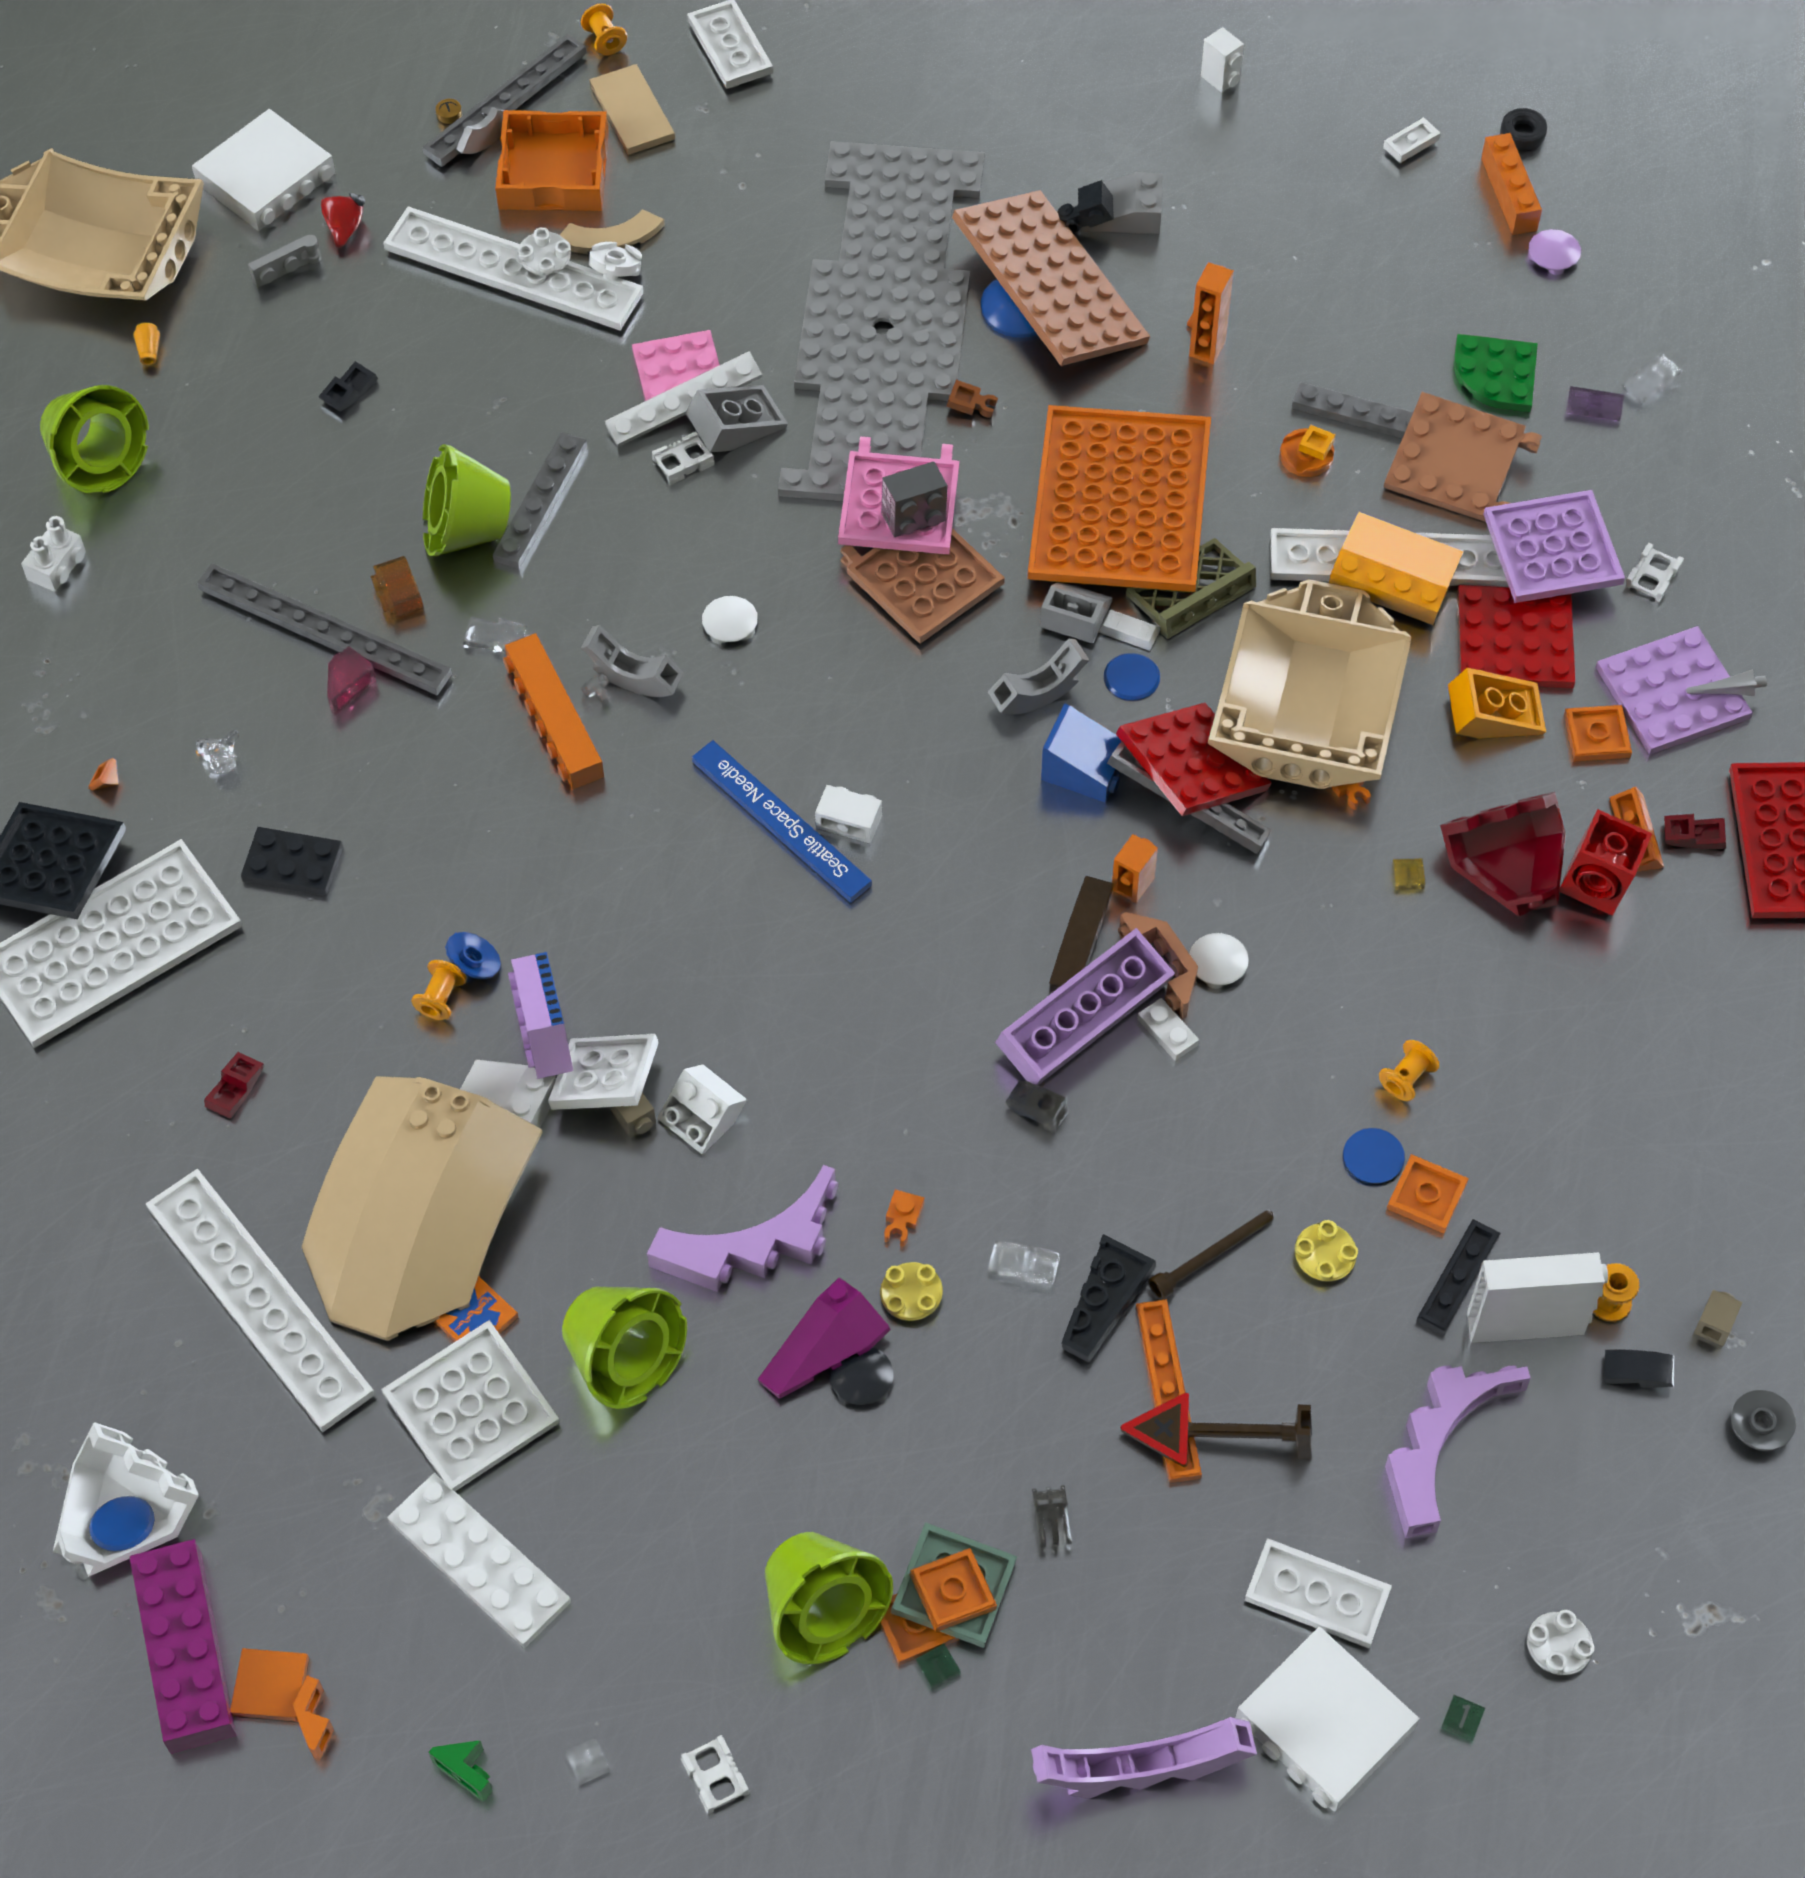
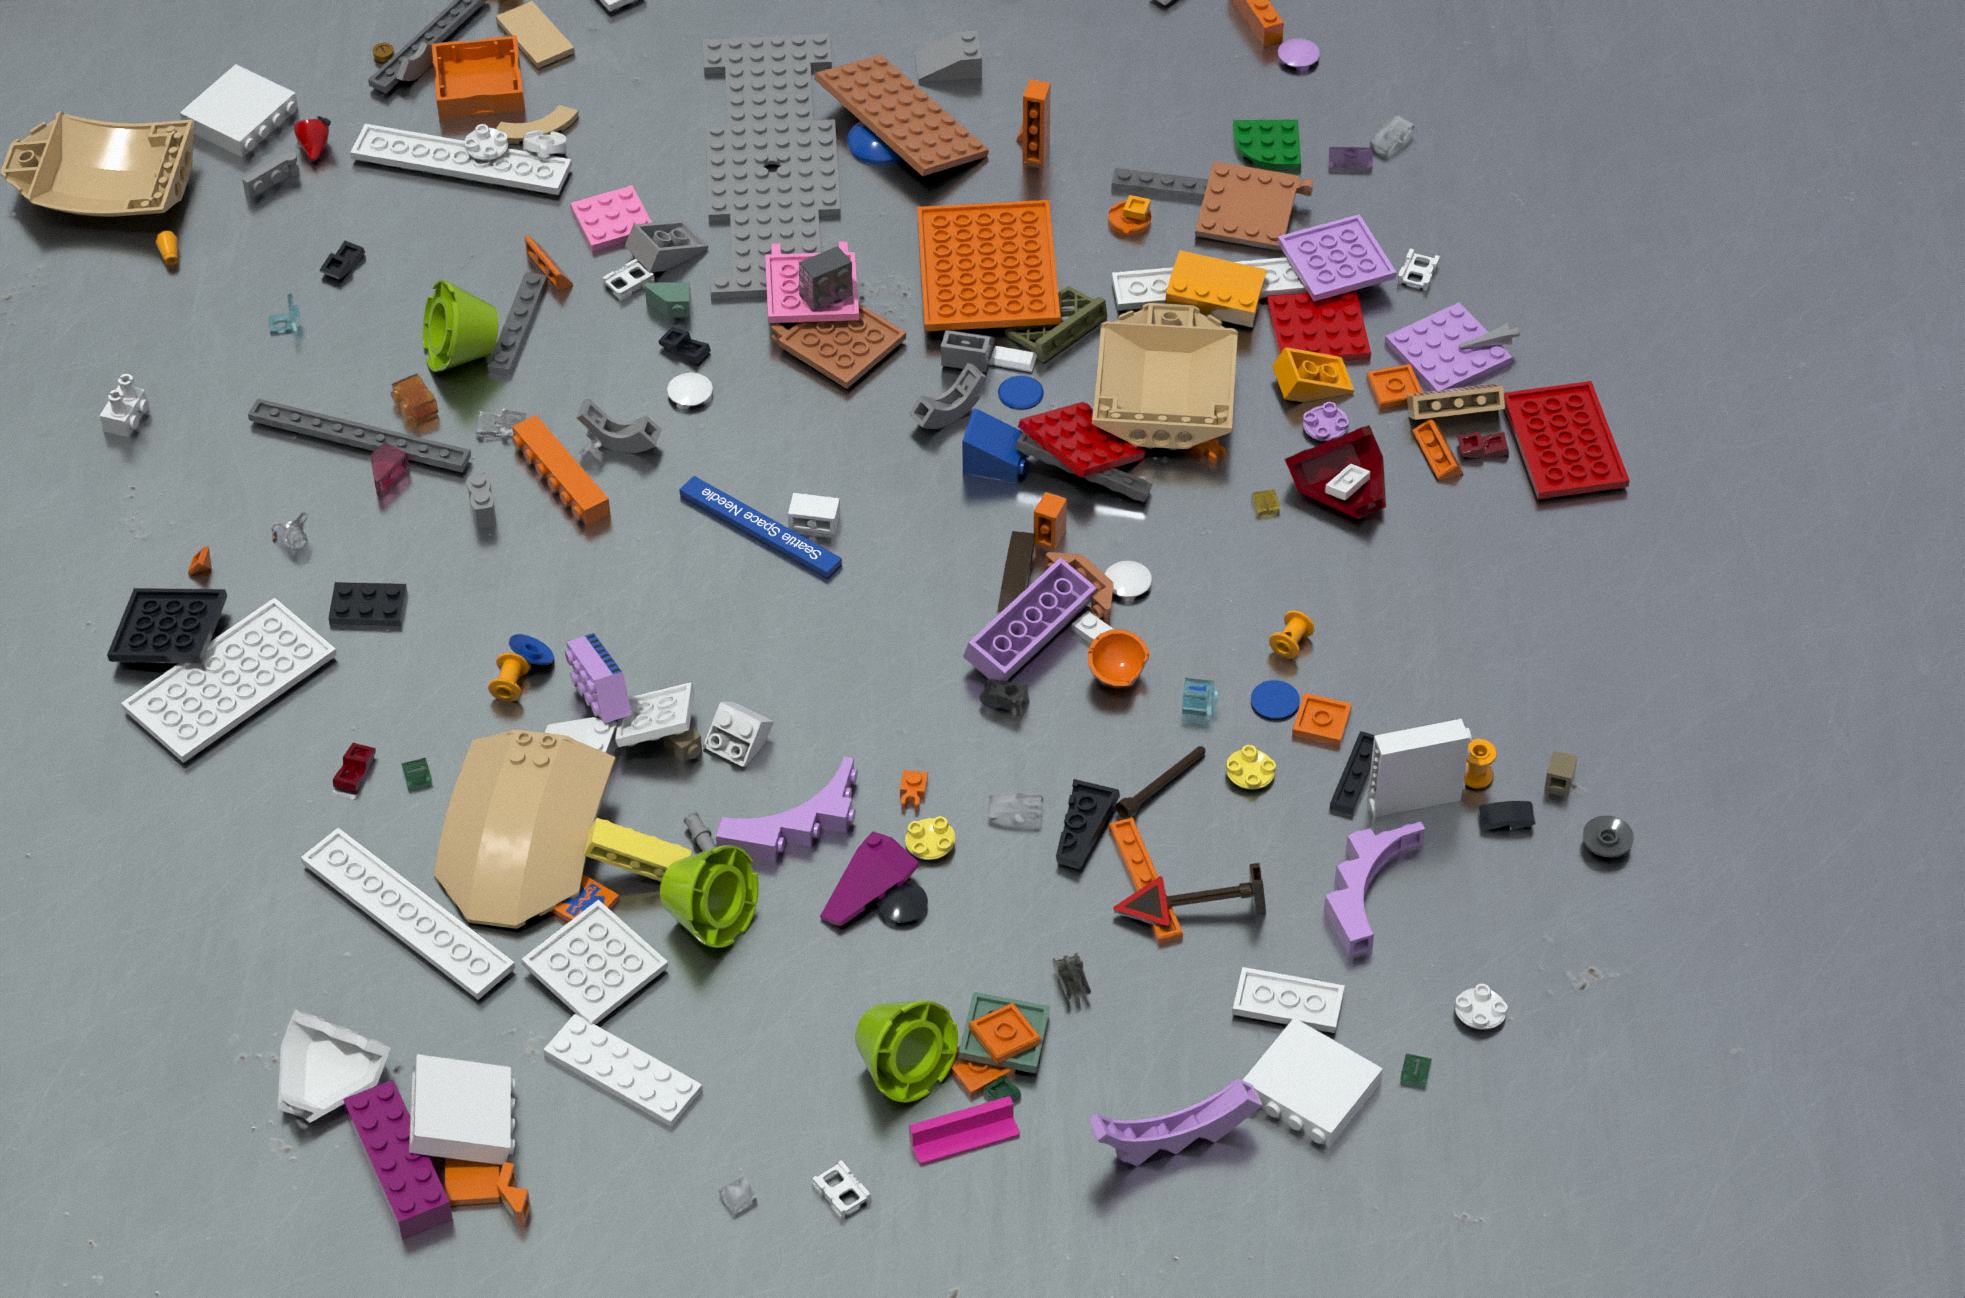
camera: 10 degrees left, 10 degrees down
lime cone [40,385,149,494] -> none
blue piece [89,1496,155,1551] -> none
green slope [428,1741,492,1802] -> none
white plate [605,351,762,447] -> none
dark orange plate [947,380,998,418] -> none
black brick [1057,180,1114,234] -> none
red brick [1559,809,1653,916] -> none
none -> clear light blue bracket [268,294,300,334]
none -> clear green tile [401,758,432,787]
none -> white brick [409,1054,515,1165]
none -> light grey brick [467,473,496,529]
none -> orange slope [525,235,573,291]
none -> light yellow brick [584,818,692,881]
none -> sand green slope [645,282,691,318]
none -> black slope [658,327,711,364]
none -> light grey pin [683,812,717,852]
none -> dark pink panel [909,1096,1020,1165]
none -> orange cylinder [1088,629,1150,689]
none -> clear light blue brick [1182,678,1219,715]
none -> lavender dish [1303,402,1349,441]
none -> white plate [1325,464,1370,500]
none -> tan brick [1407,383,1505,420]

